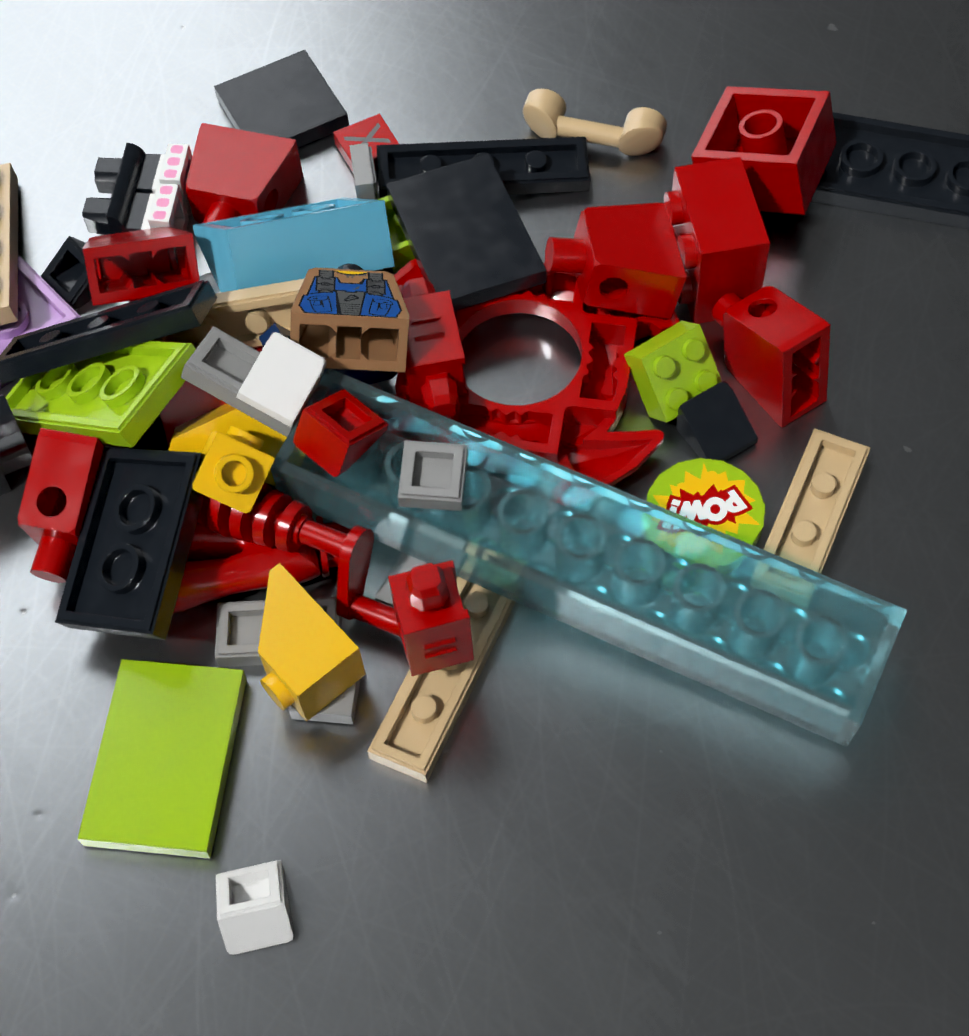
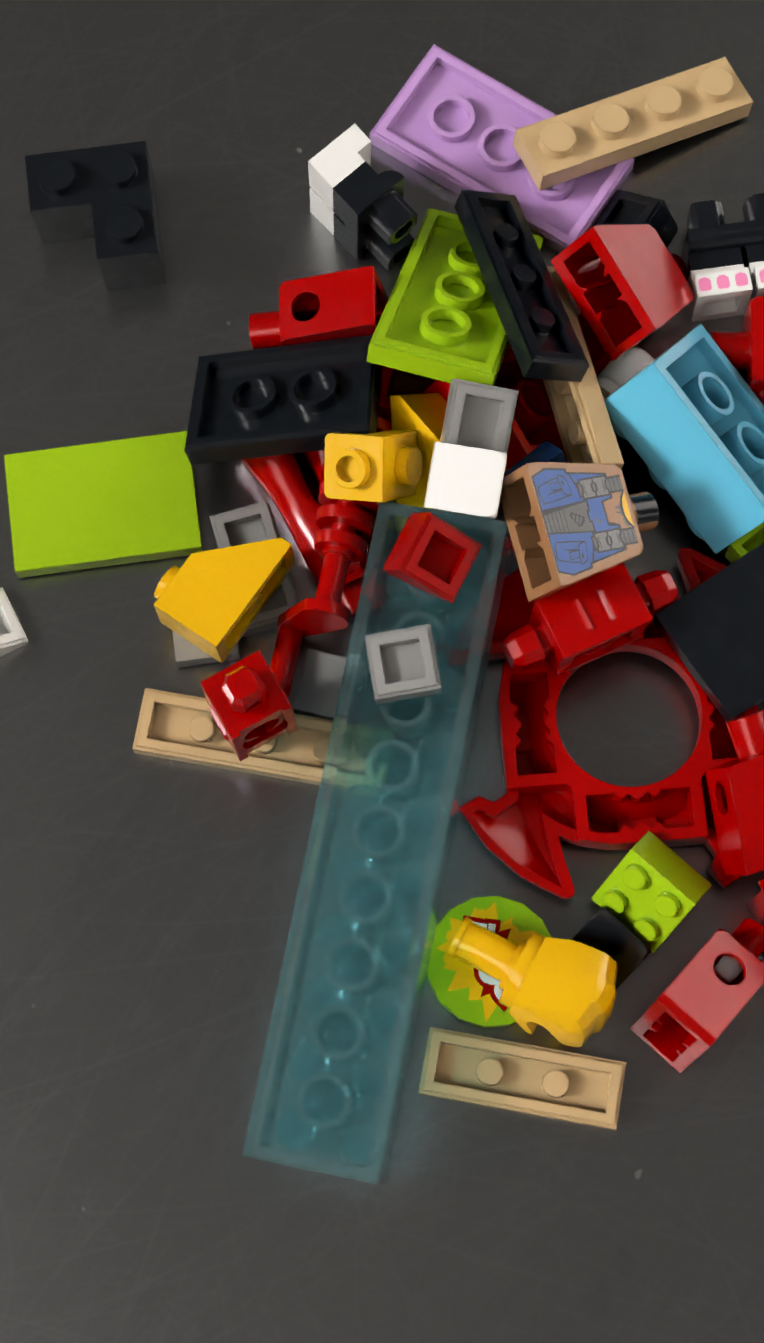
camera: 75 degrees right, 15 degrees up
none -> yellow piece [447,917,618,1047]

